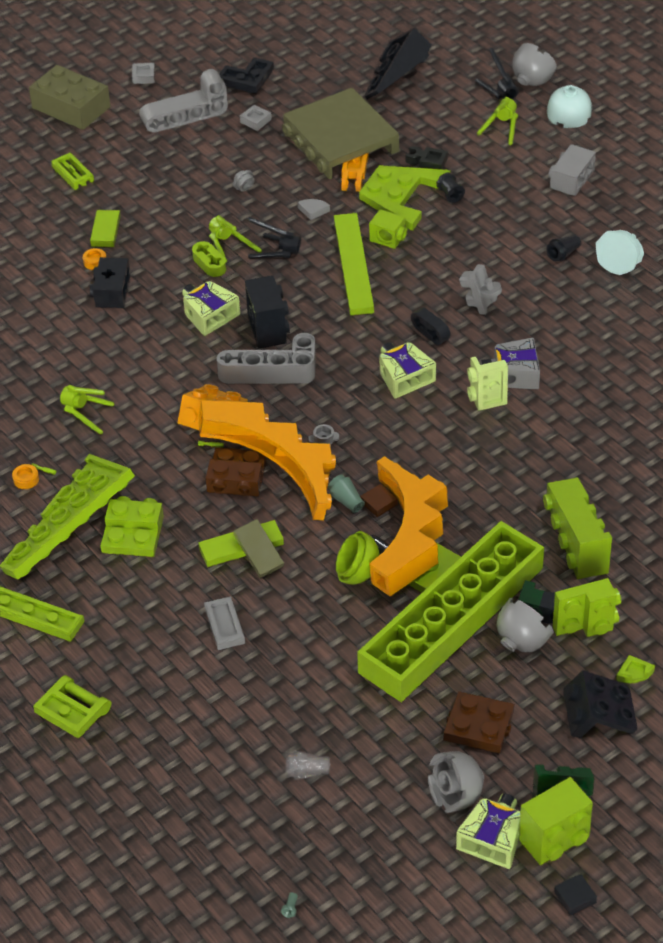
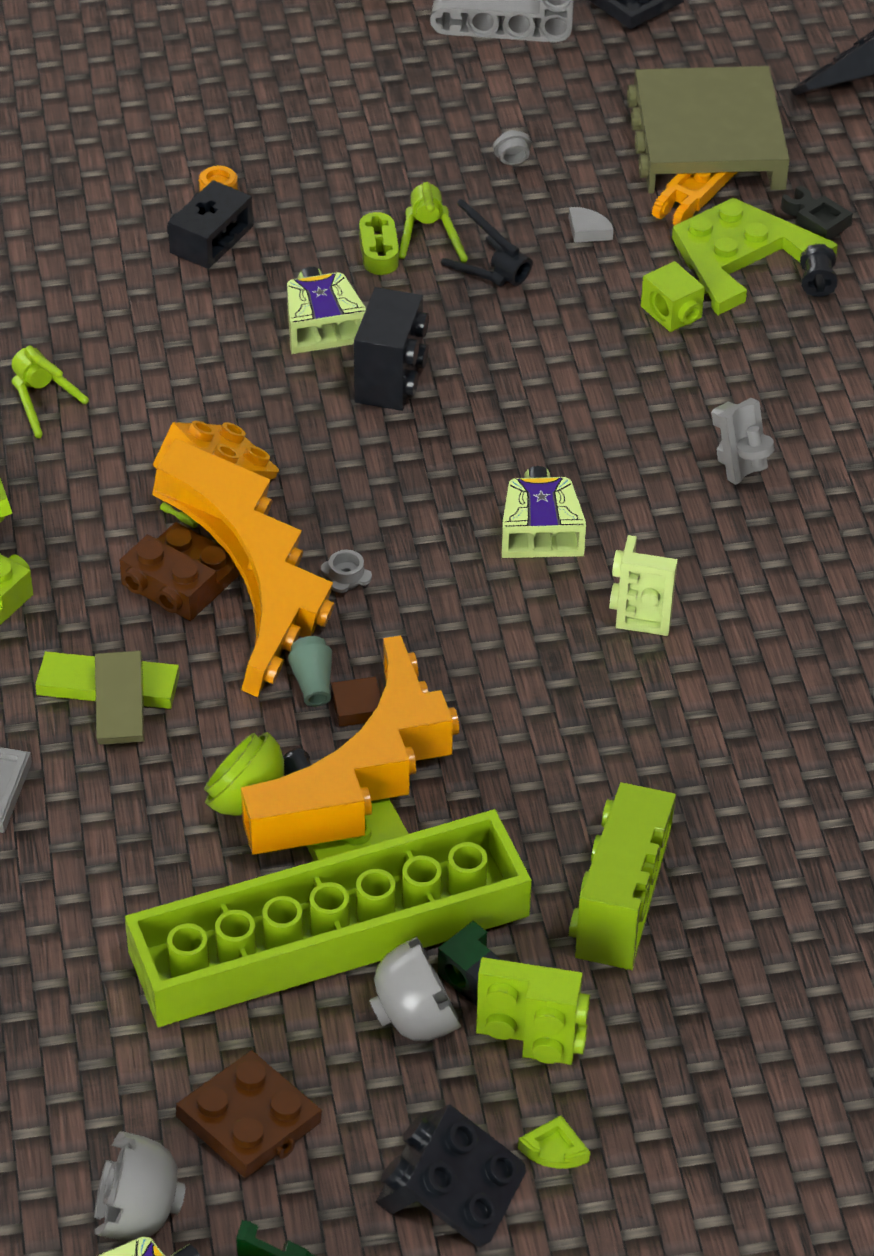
camera: 25 degrees right, 0 degrees up
lime tile [51,152,94,190] -> none
lime tile [90,210,121,247] -> none
light grey beam [216,333,316,384] -> none
light grey plate [240,105,271,131] -> none
lime tile [334,213,374,315] -> none
black beam [411,307,451,345] -> none
light grey torso [480,338,540,389] -> none

